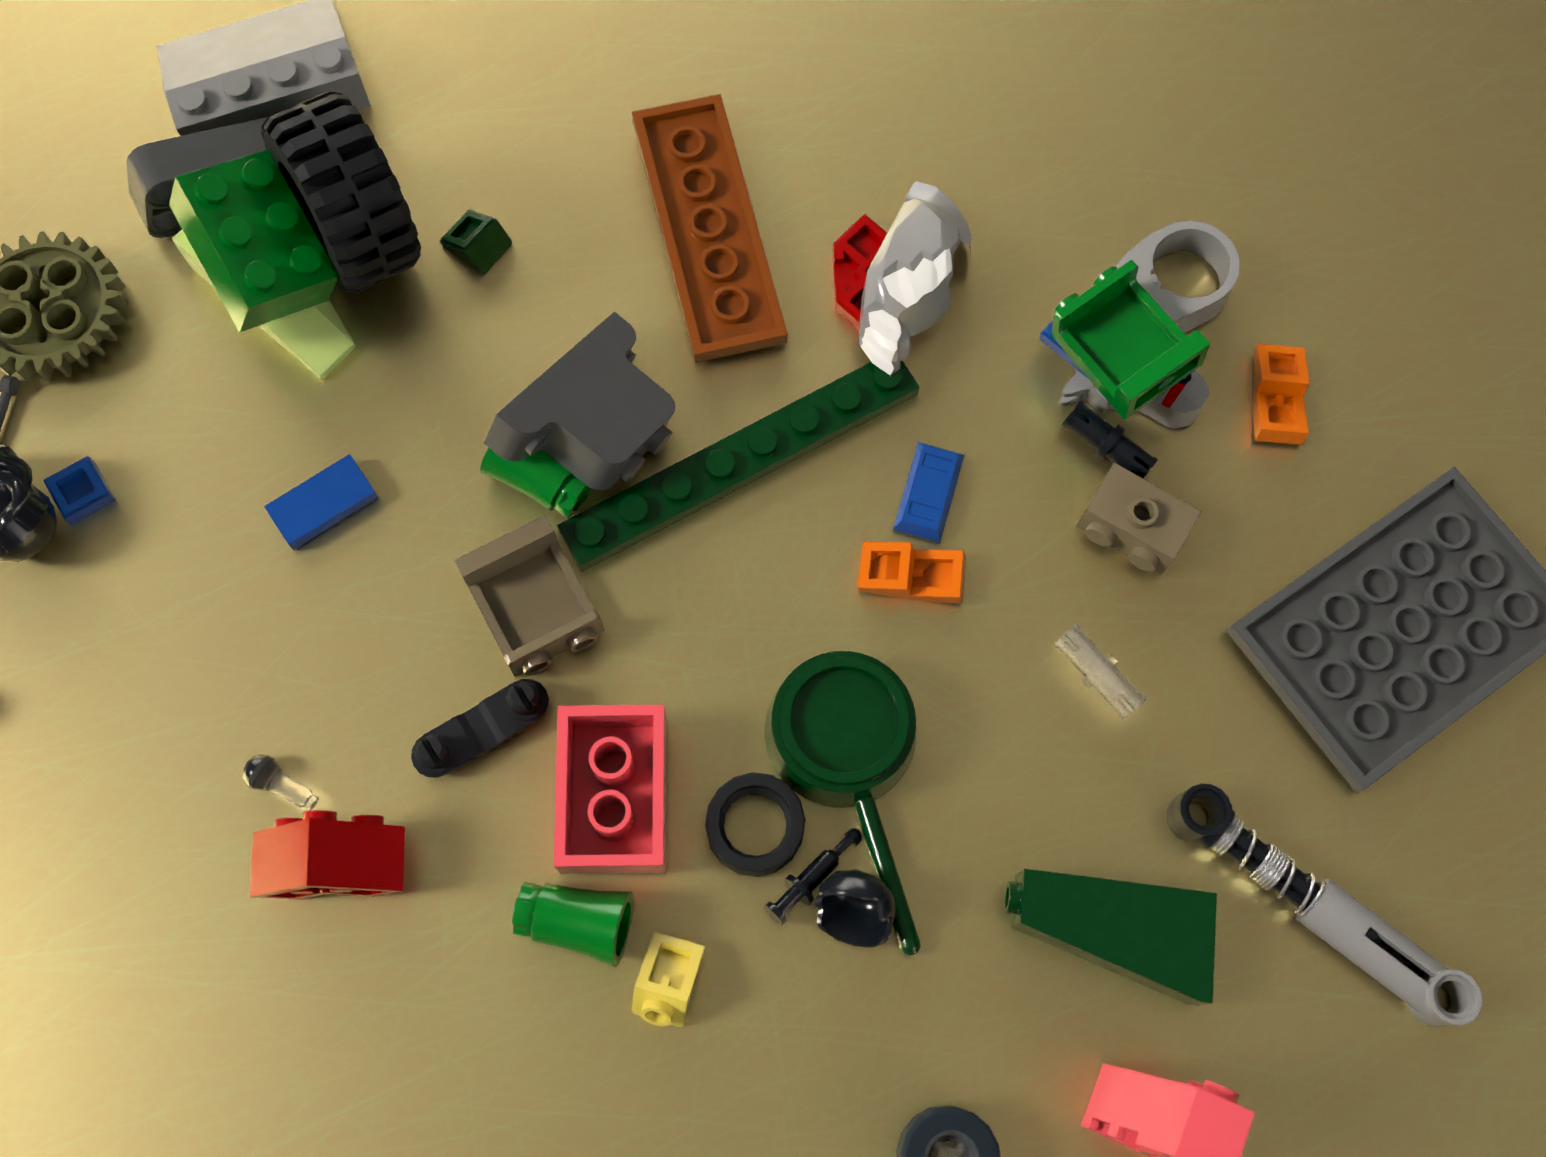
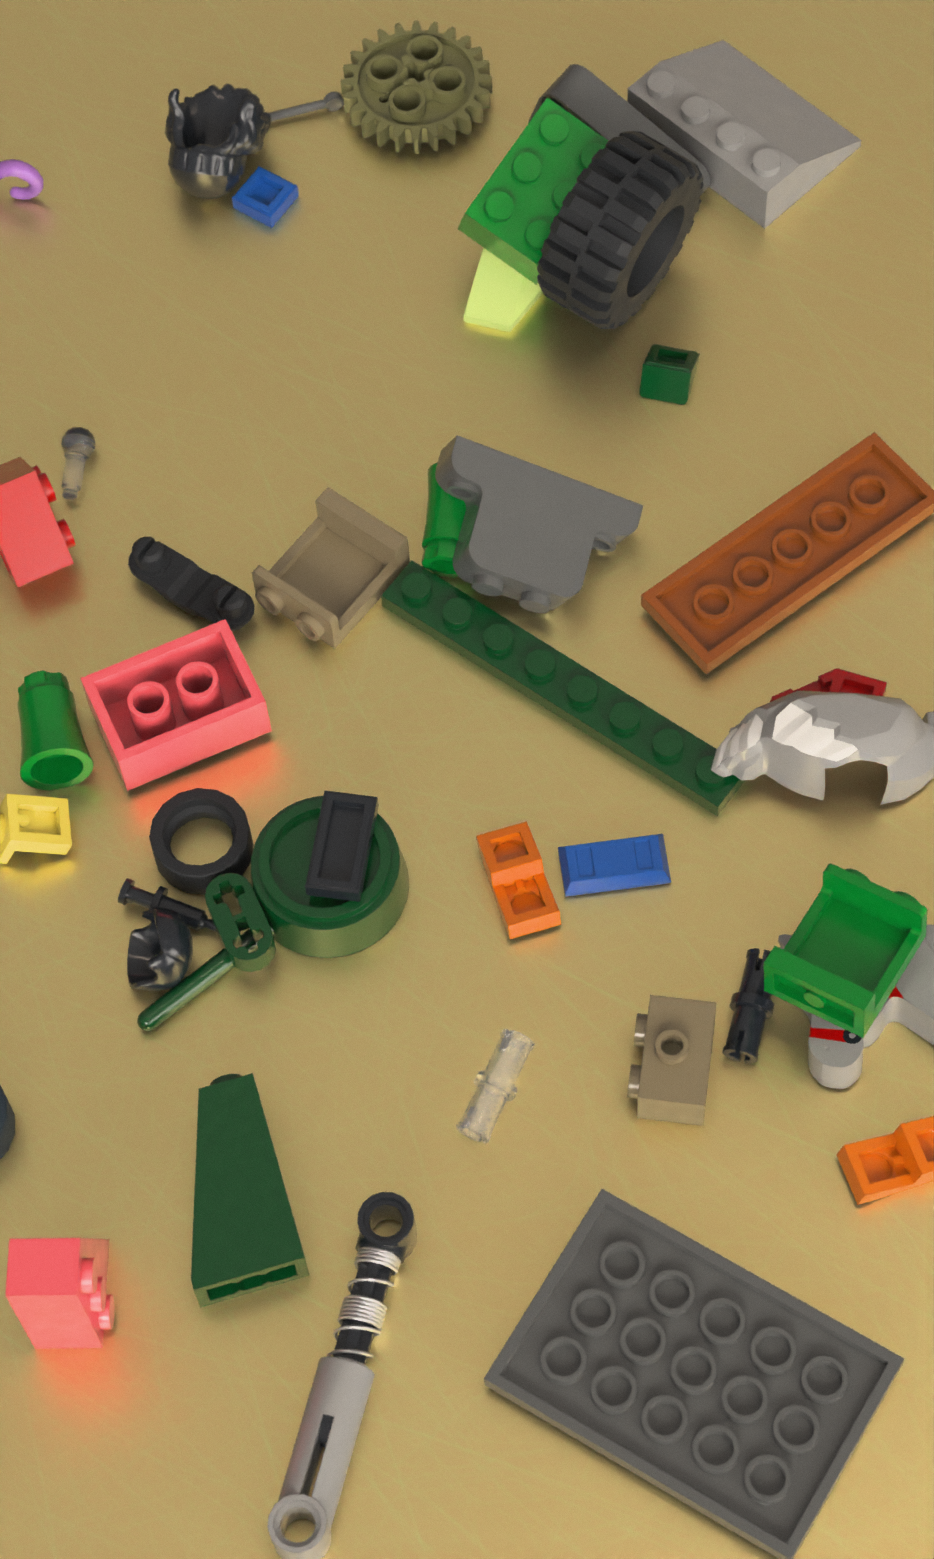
camera: 75 degrees right, 10 degrees down
blue tile [264,454,379,550] -> none
none -> dark green beam [205,873,276,972]
none -> black tile [305,790,379,902]

